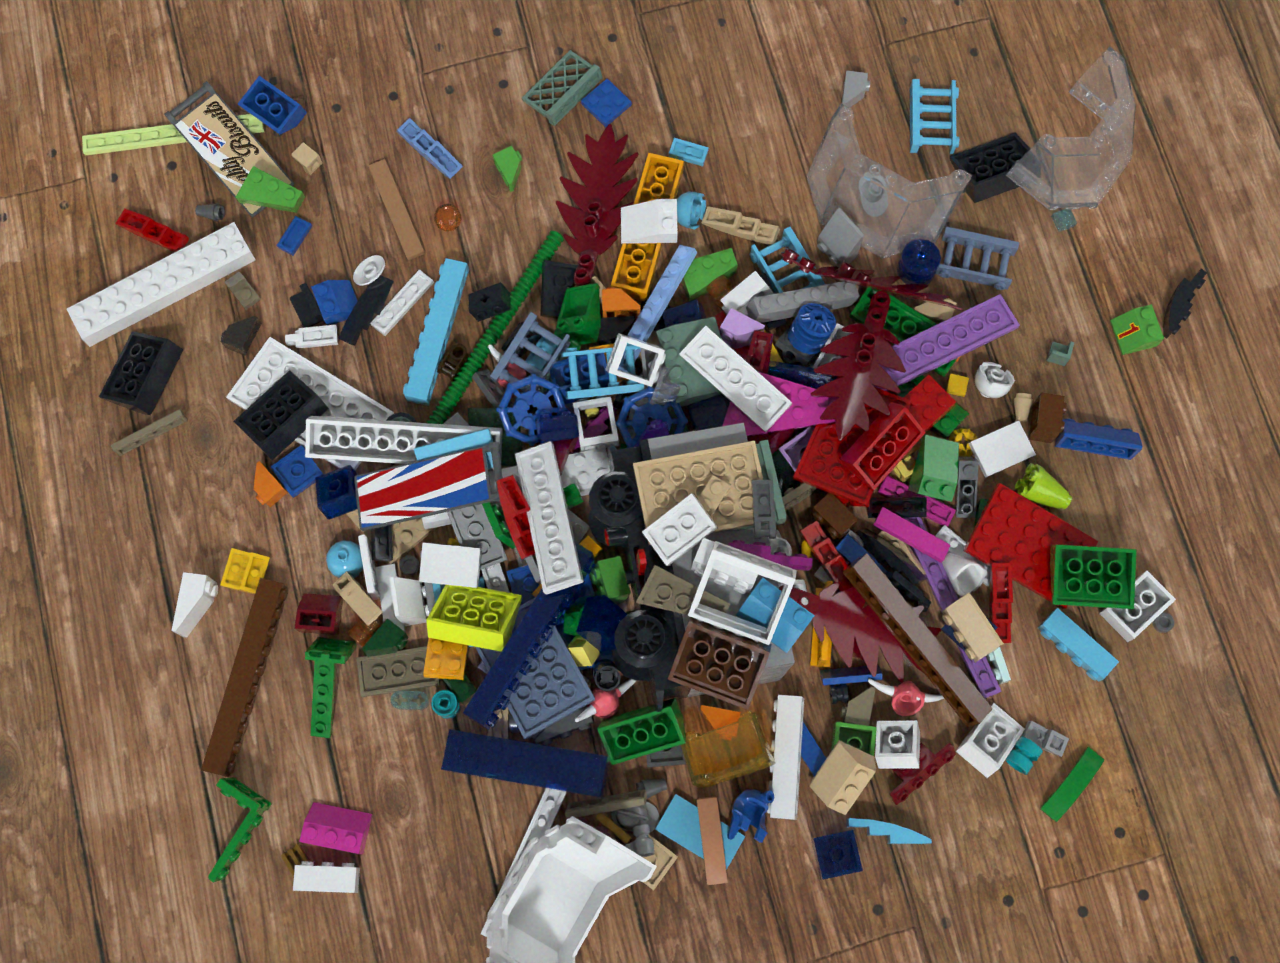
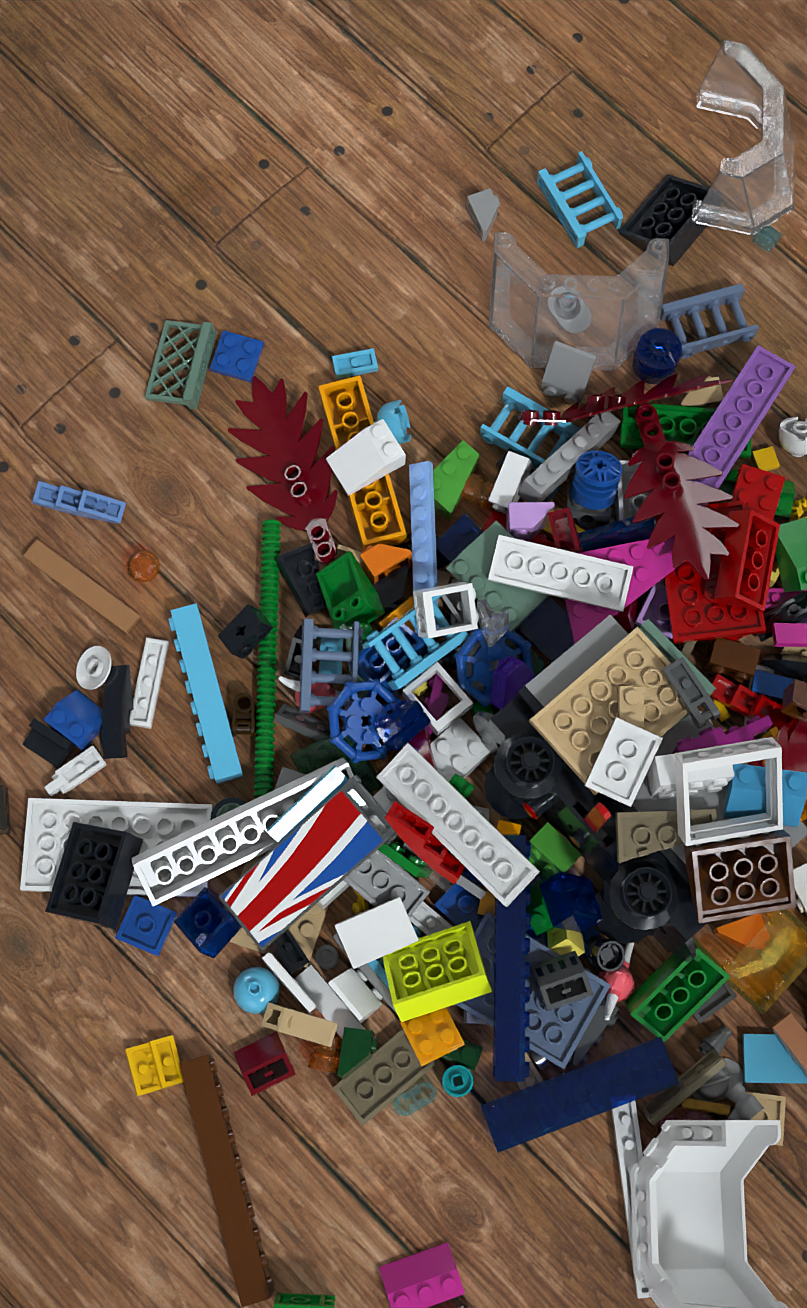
camera: 35 degrees left, 0 degrees up
white slope [172,572,218,638] -> none
orange slope [254,461,288,507] -> none
green bracket [305,637,356,738] -> none
bright green slope [492,146,522,192] -> none
tan slope [702,207,780,245] -> none
none -> dark grey slope [530,951,594,1012]

